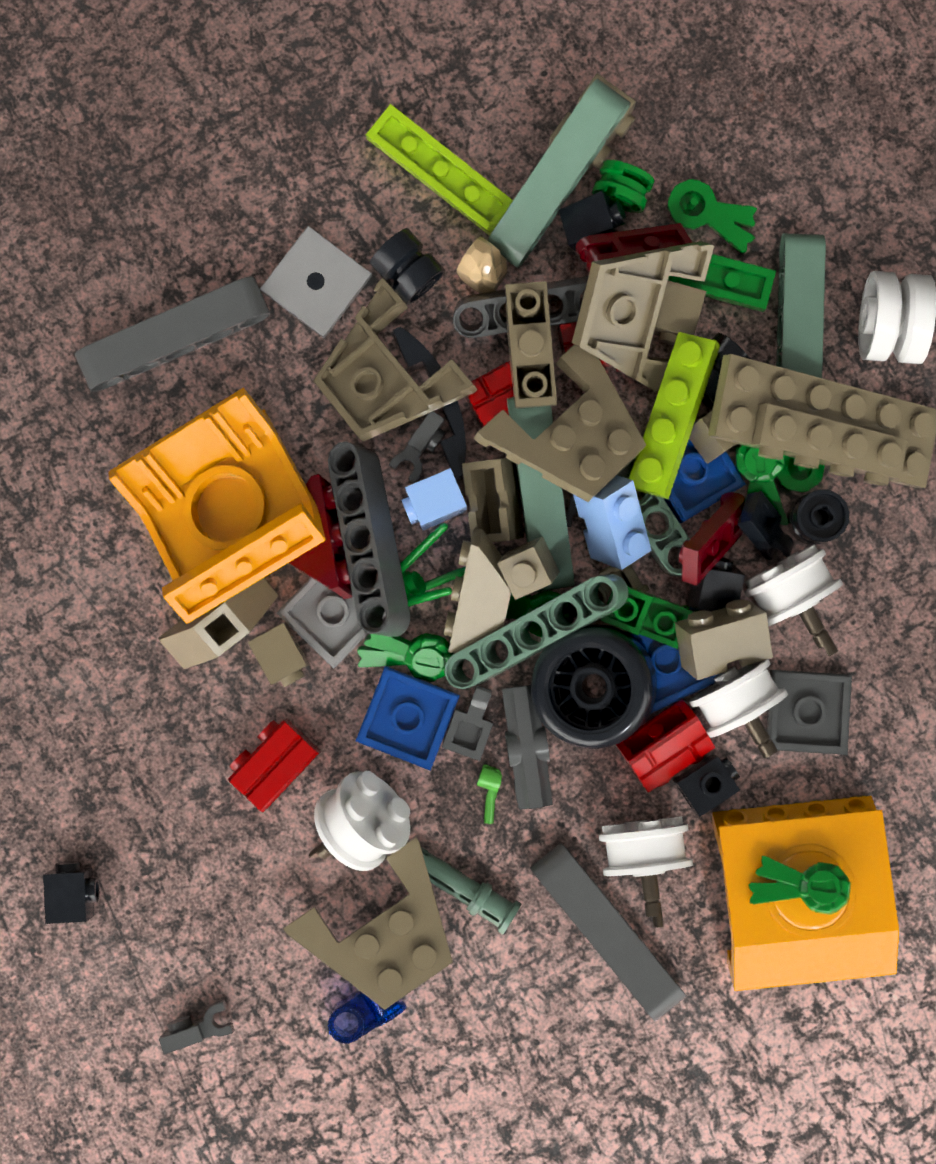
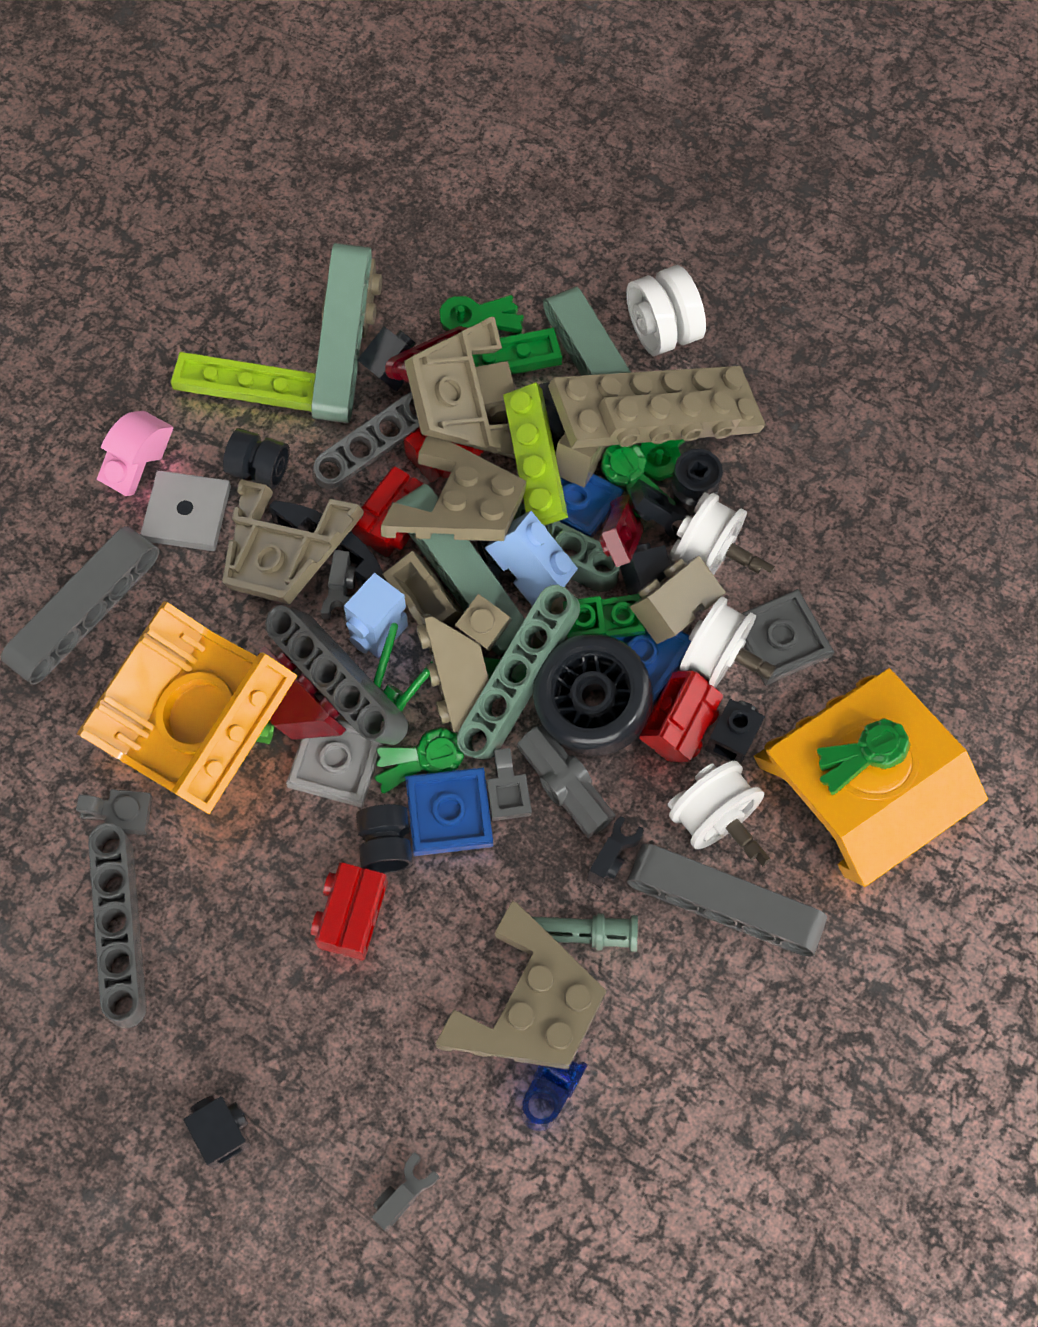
camera: 25 degrees left, 20 degrees down
dark tan slope [158,577,279,669] -> none
dark tan brick [248,623,310,688] -> none
white wheel [309,771,410,871] -> none
tan rock [457,236,507,294] -> none
bright green hand [477,765,502,824] -> none
dark tan slope [505,281,557,409] -> none
green wheel [592,159,655,213] -> none
none -> dark grey plate [76,789,153,835]
none -> dark grey beam [88,823,147,1028]
none -> bright pink brick [97,410,174,496]
none -> black wheel [356,804,413,874]
none -> black plate [587,816,644,888]

